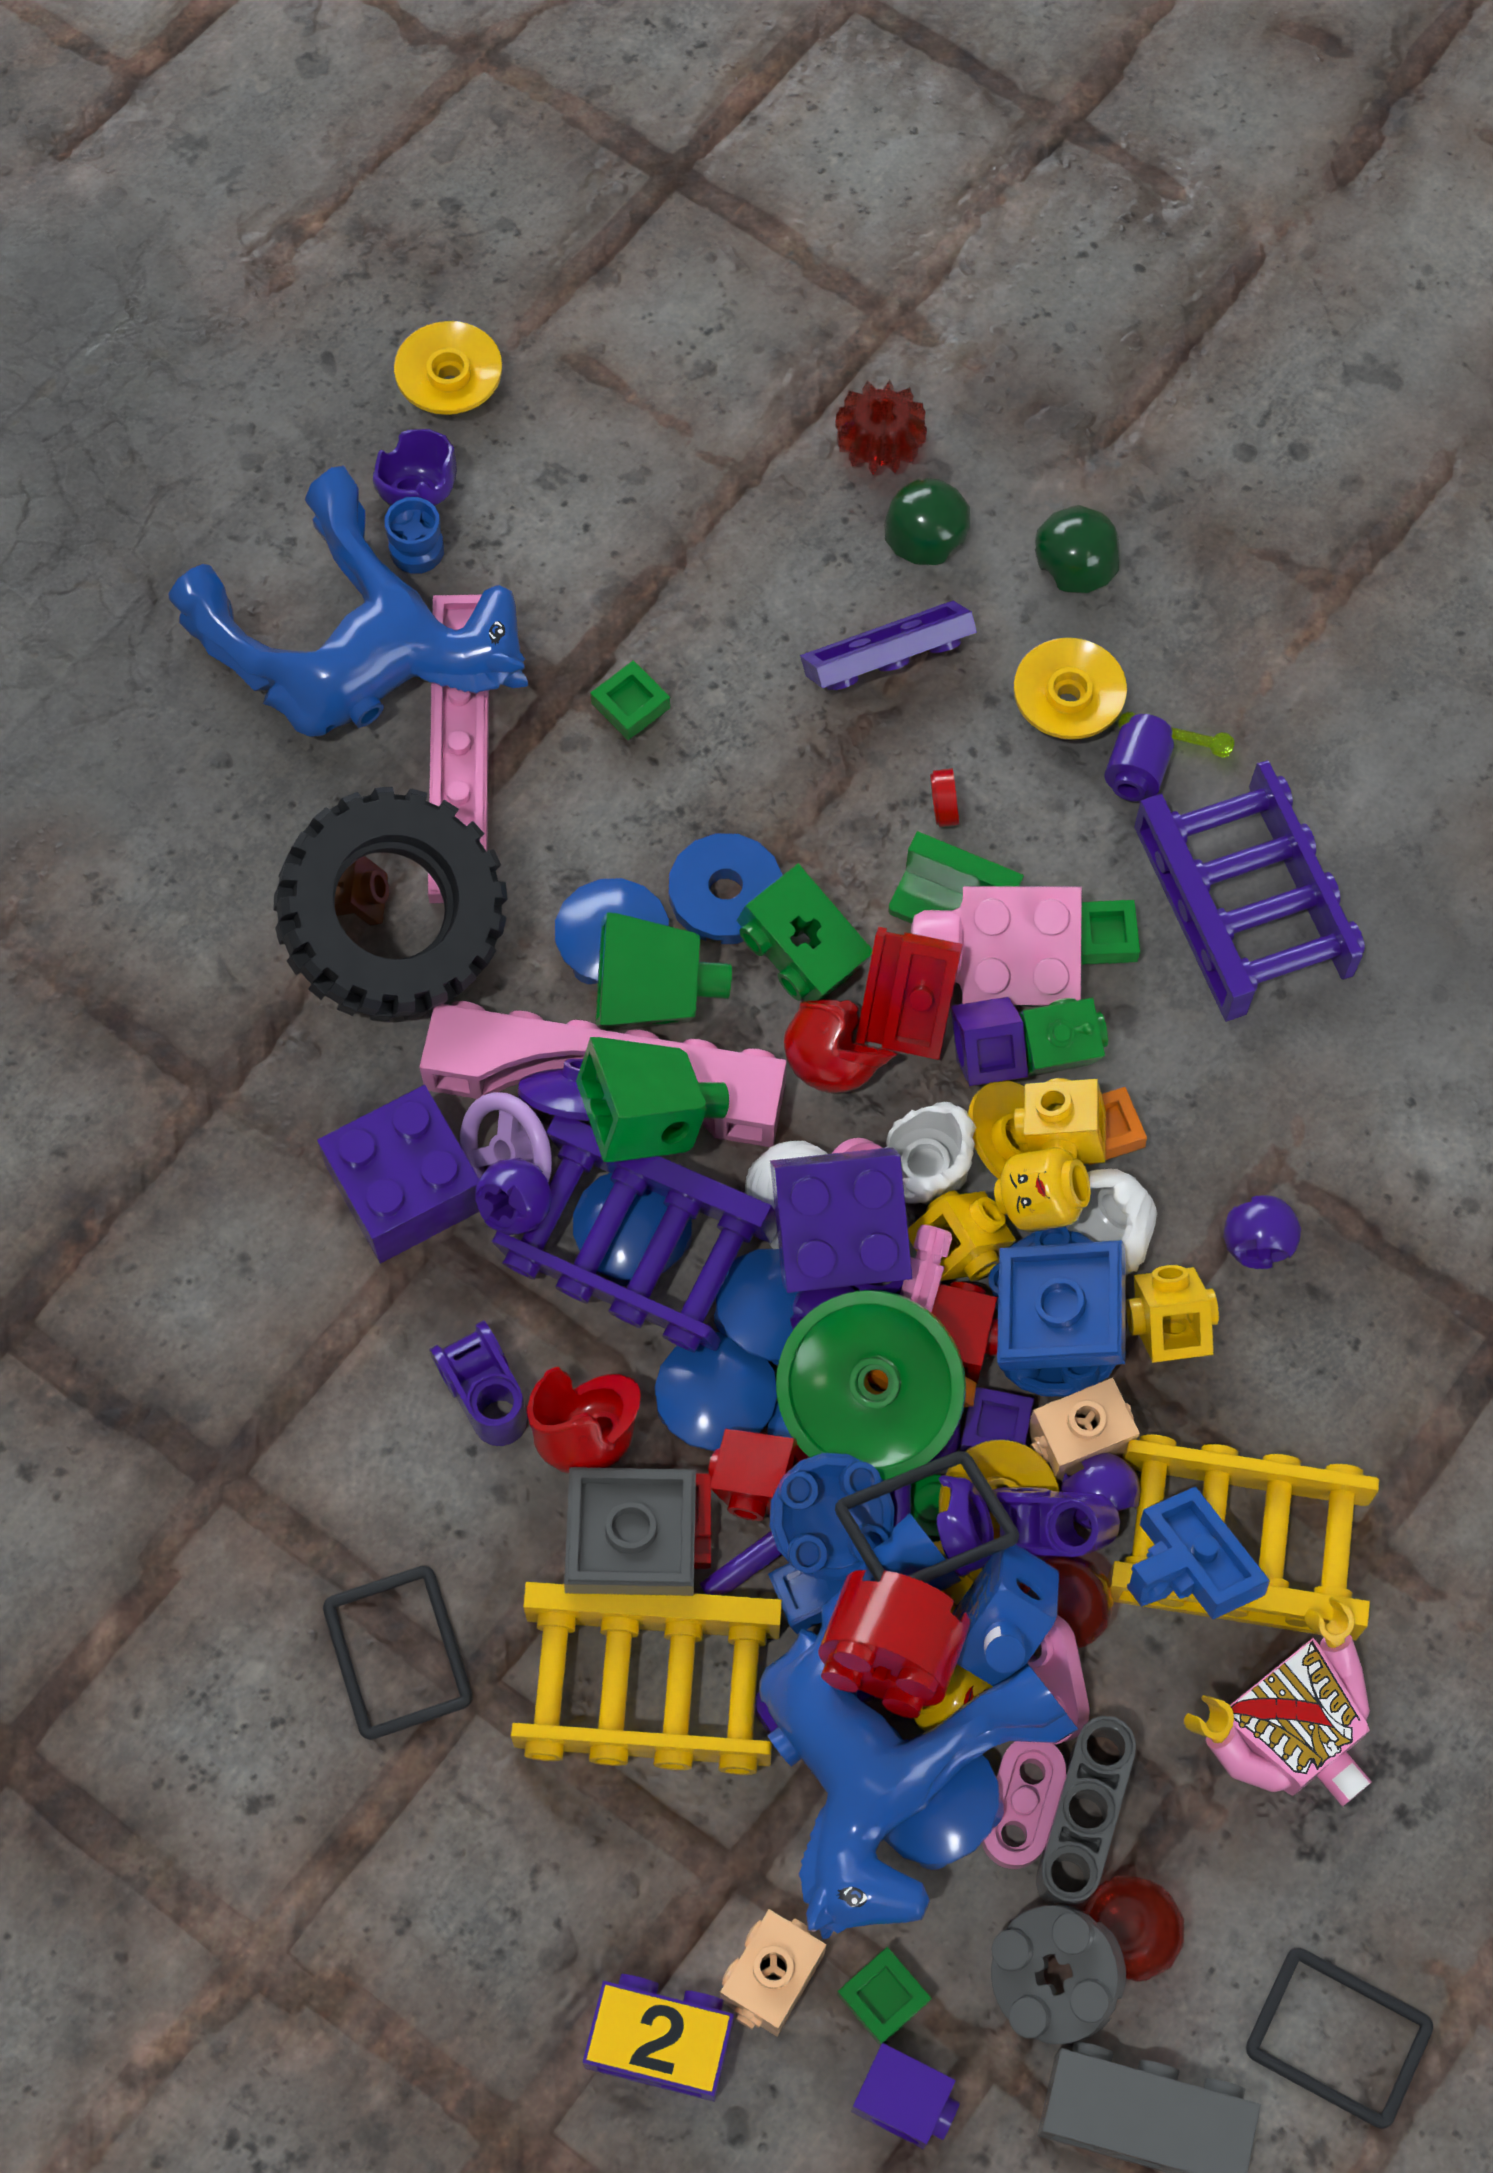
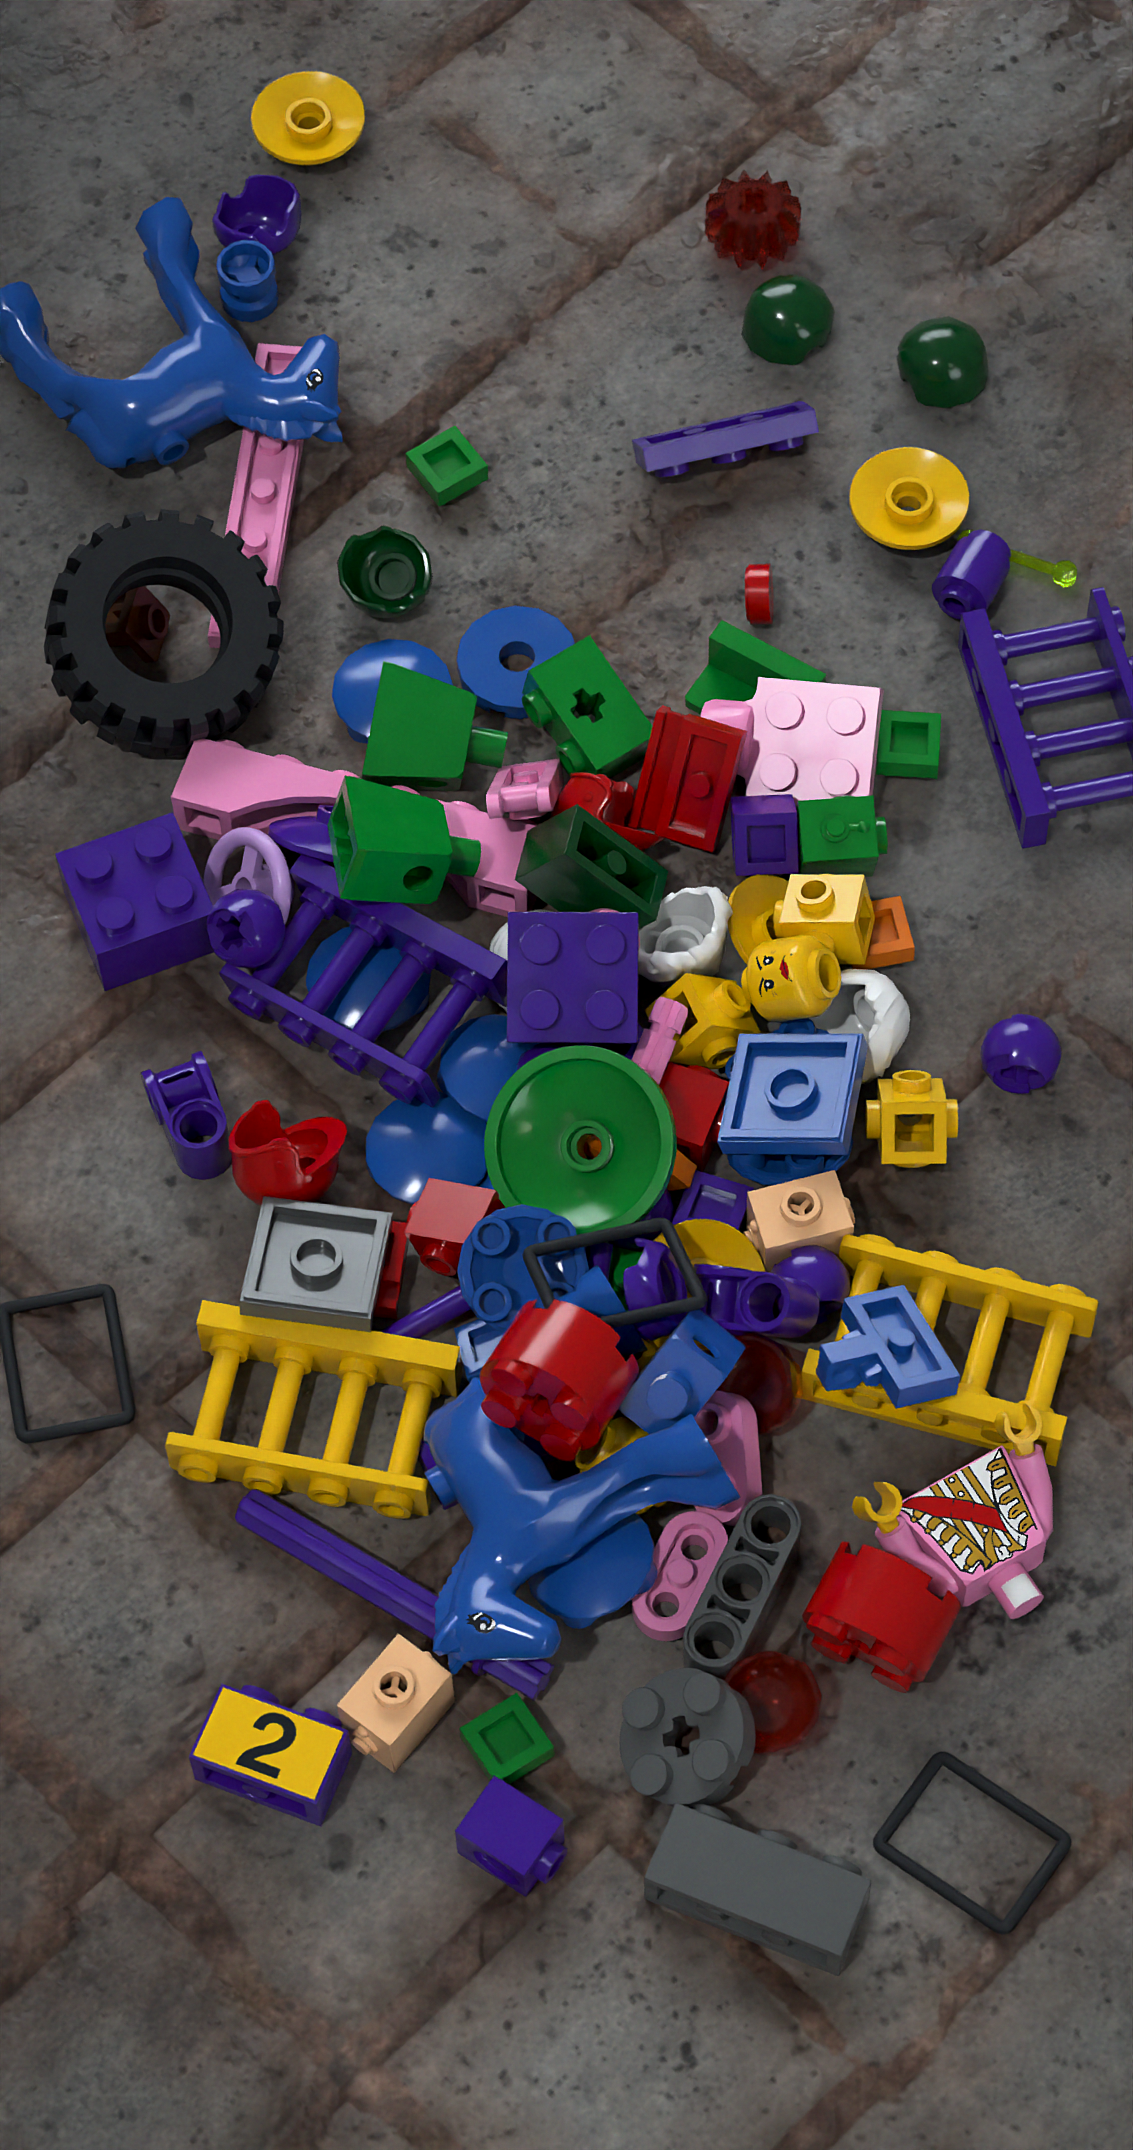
camera: 10 degrees right, 5 degrees down
none -> dark purple axle [235,1489,555,1701]
none -> dark green hair [337,525,433,618]
none -> bright pink hinge [486,759,564,820]
none -> dark green brick [515,804,668,929]
none -> red brick [802,1542,961,1693]

